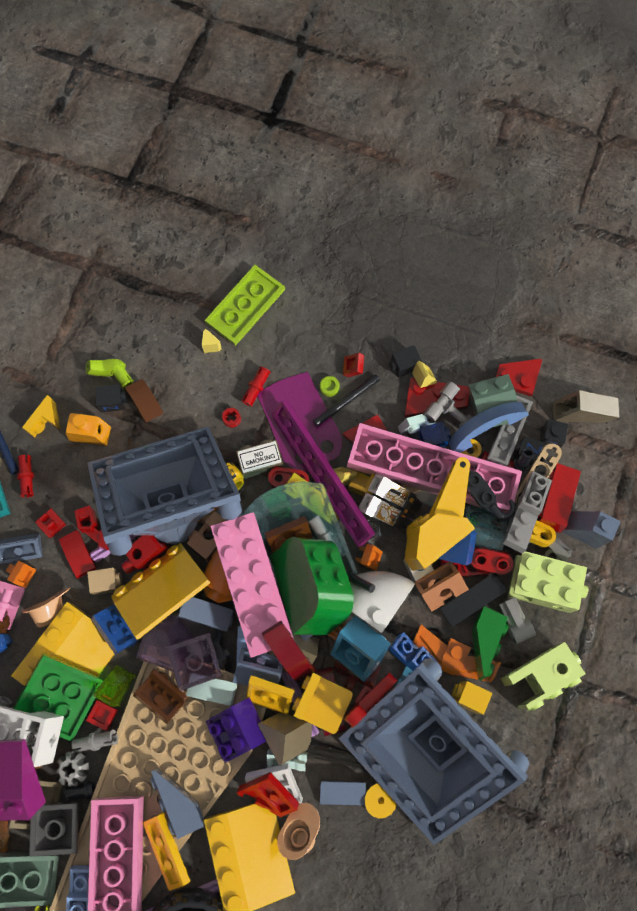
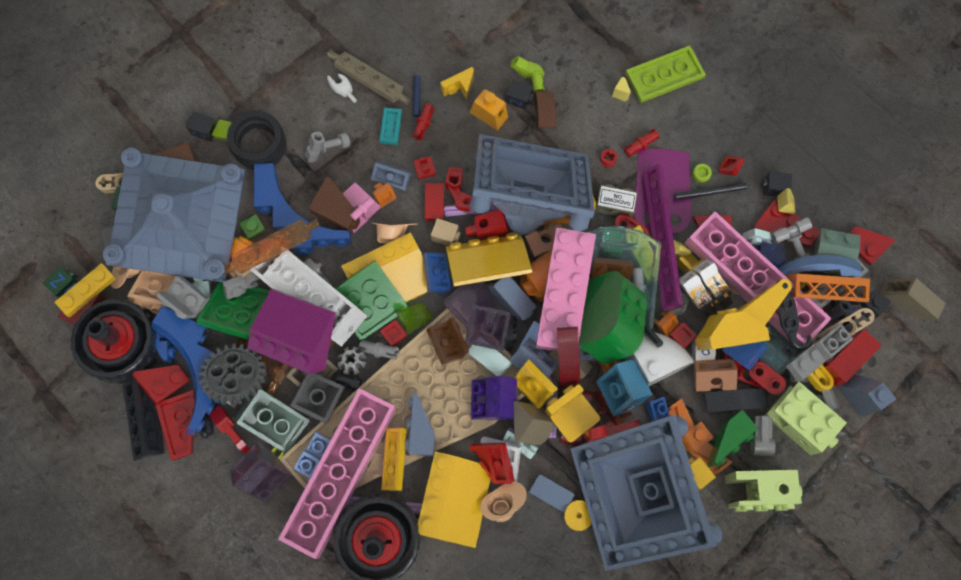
camera: 25 degrees right, 0 degrees up
none -> red plate [669,322,697,348]
none -> orange fence [787,274,870,302]

